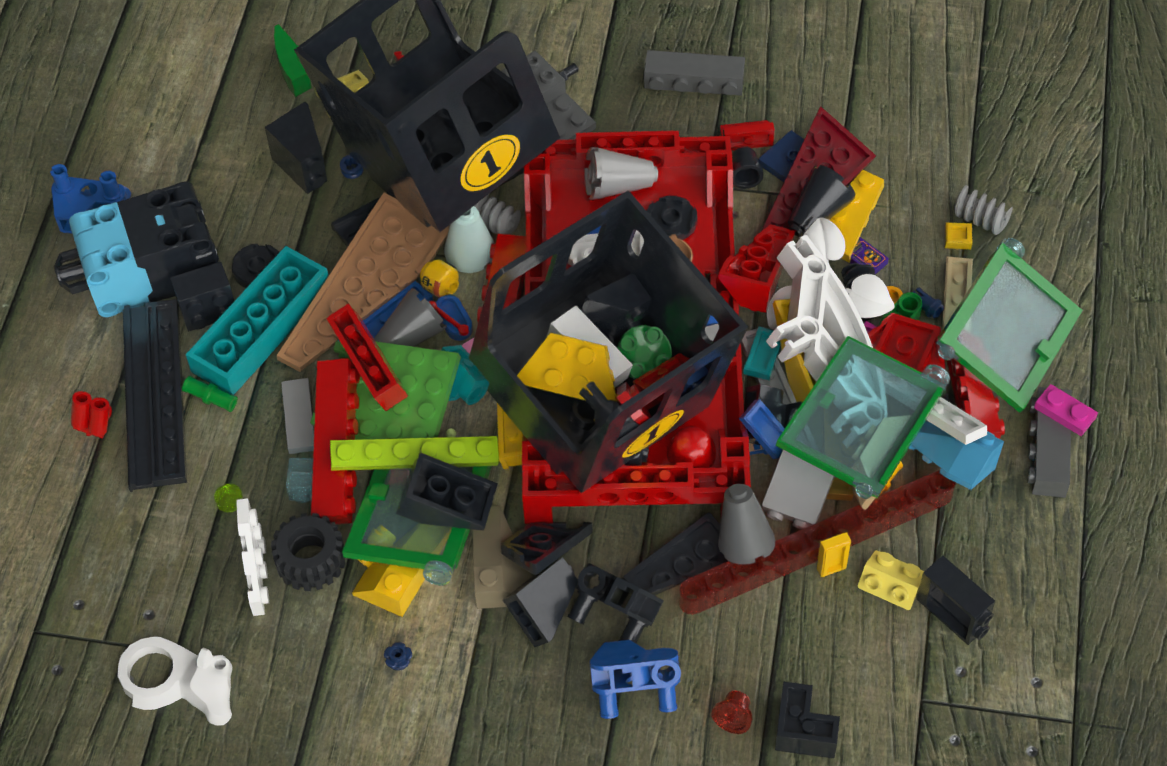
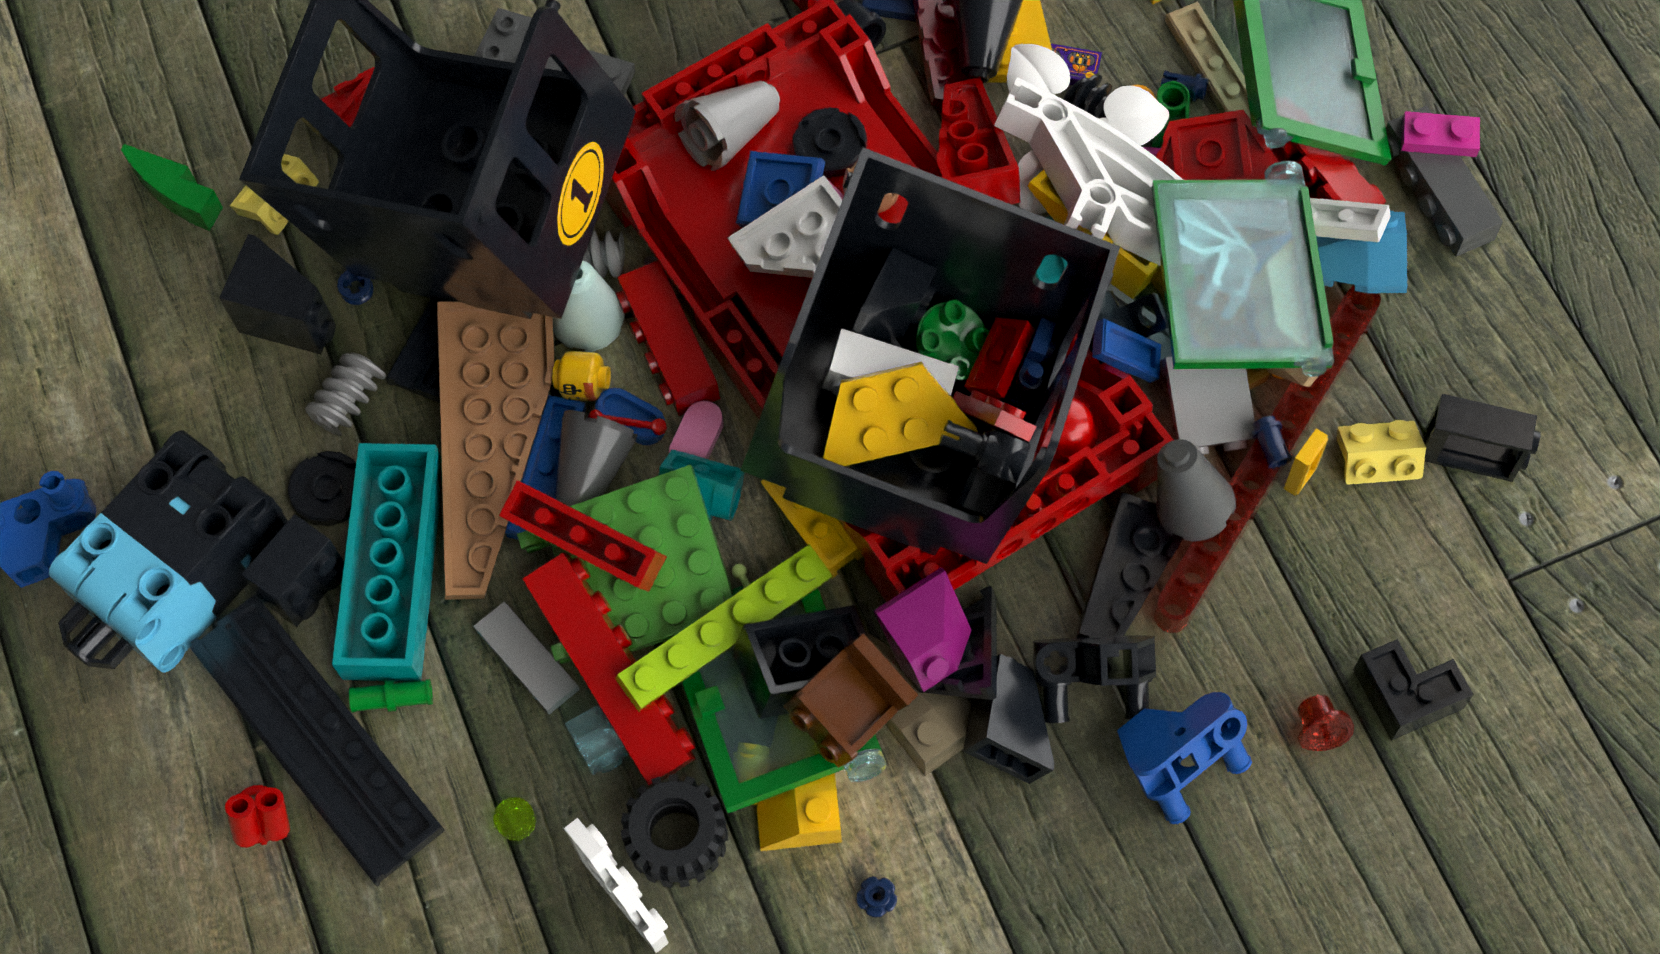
camera: 30 degrees left, 10 degrees up
none -> light grey piece [305,352,386,436]
none -> reddish brown panel [783,633,918,768]
none -> magenta slope [874,567,972,692]
none -> dark blue pin [1251,416,1292,469]

